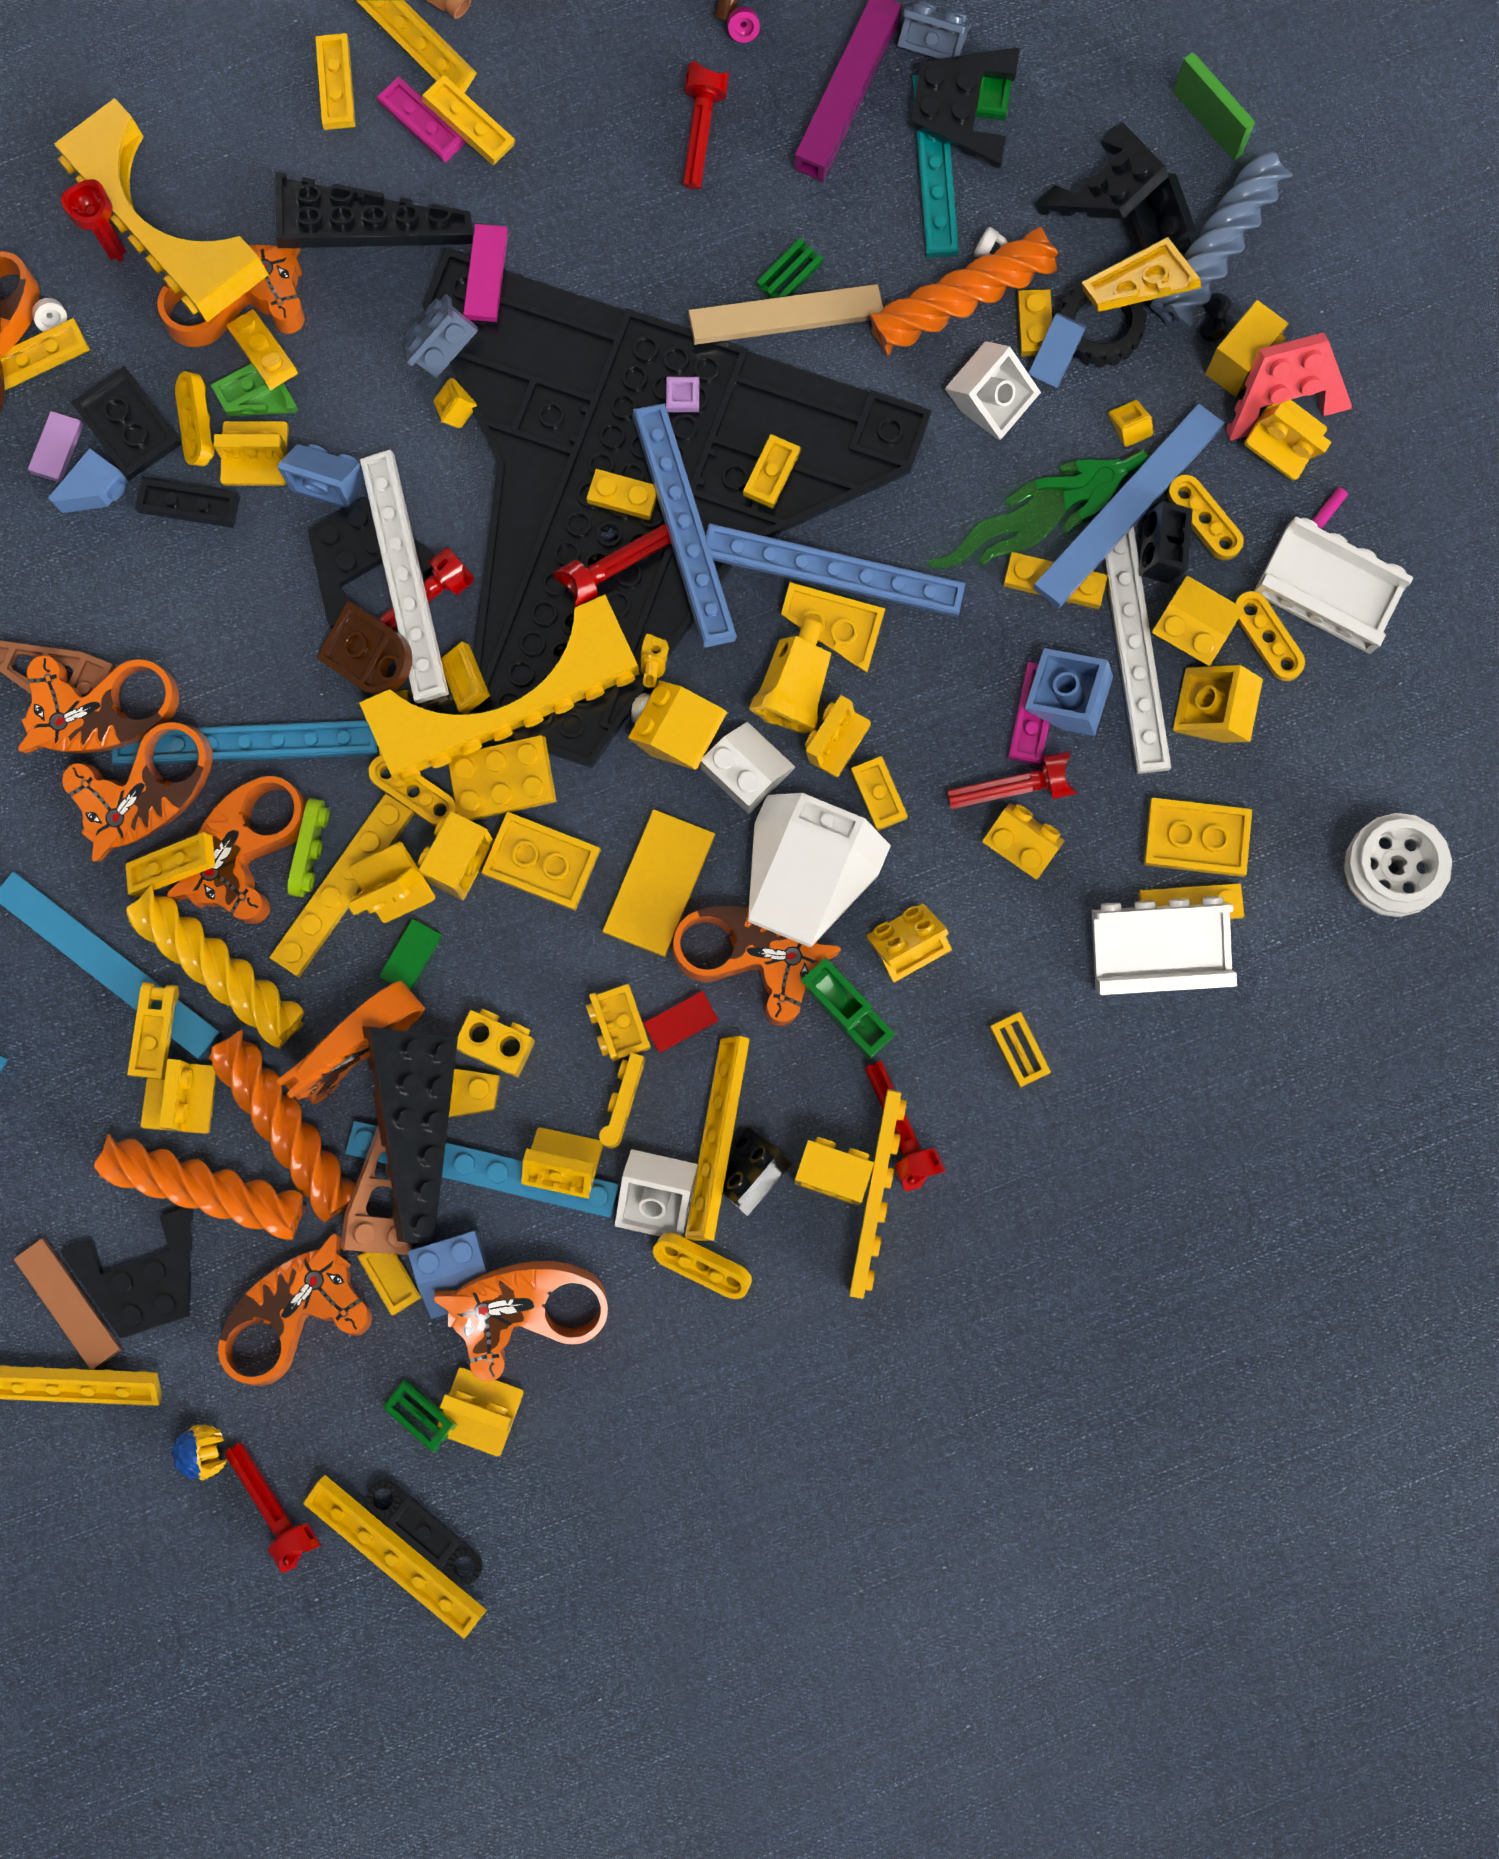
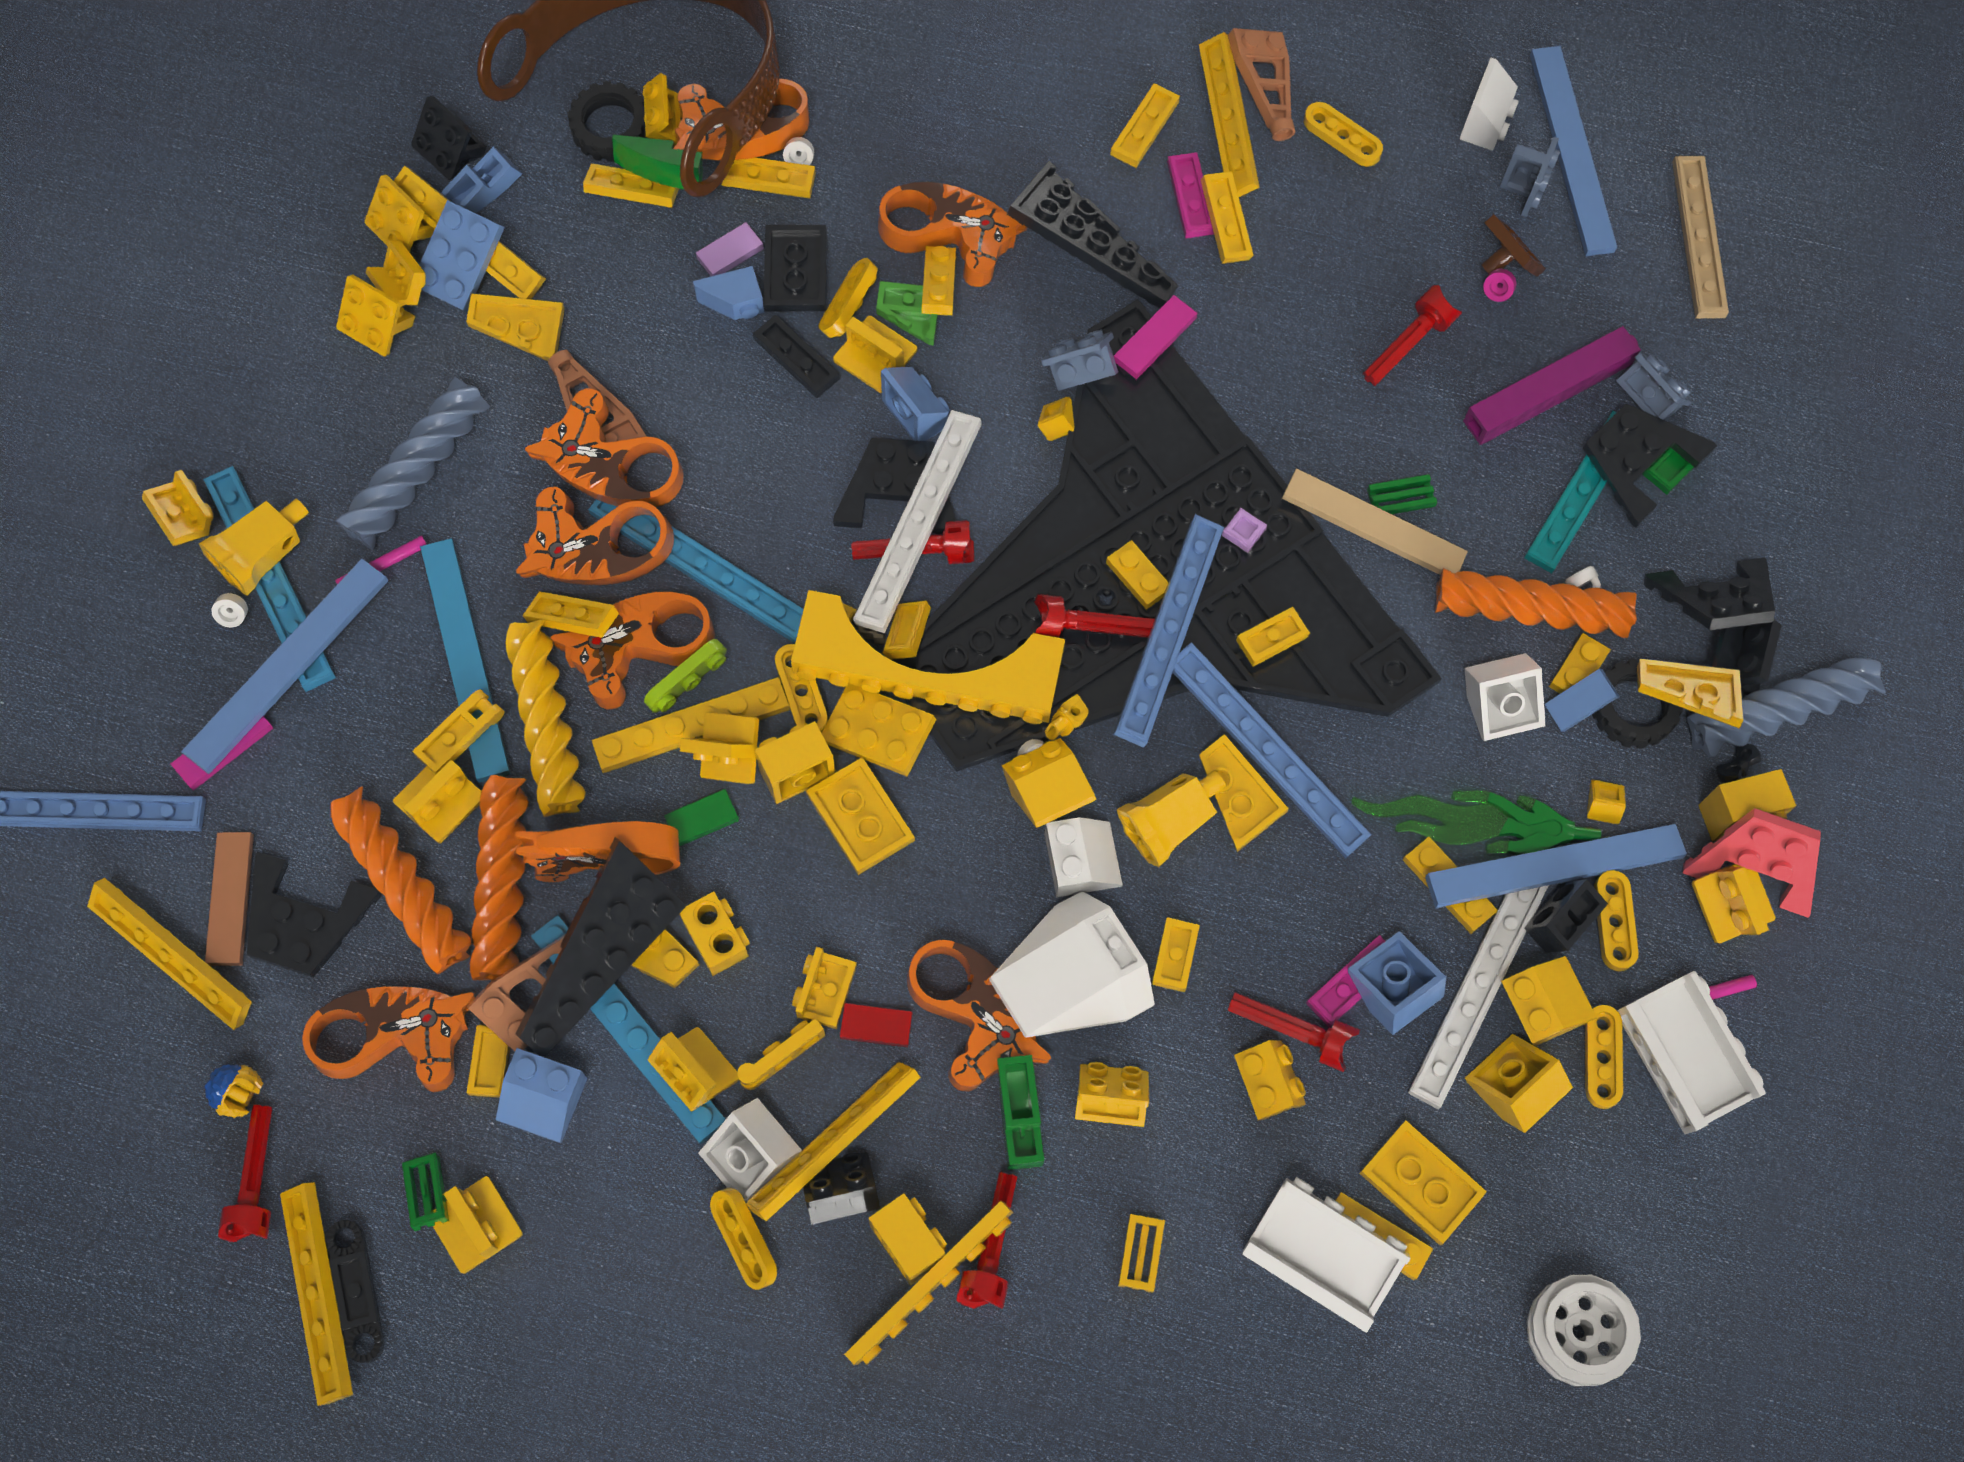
camera: 30 degrees right, 10 degrees down
yellow arch [54,98,269,322] -> none
red piece [61,179,127,262] -> none
reddish brown tile [316,601,412,695] -> none
orange animal [434,1261,608,1381] -> none
yellow tile [602,809,716,958] -> none
yellow bracket [805,695,871,777] -> none
bright green tile [1173,52,1255,161] -> none

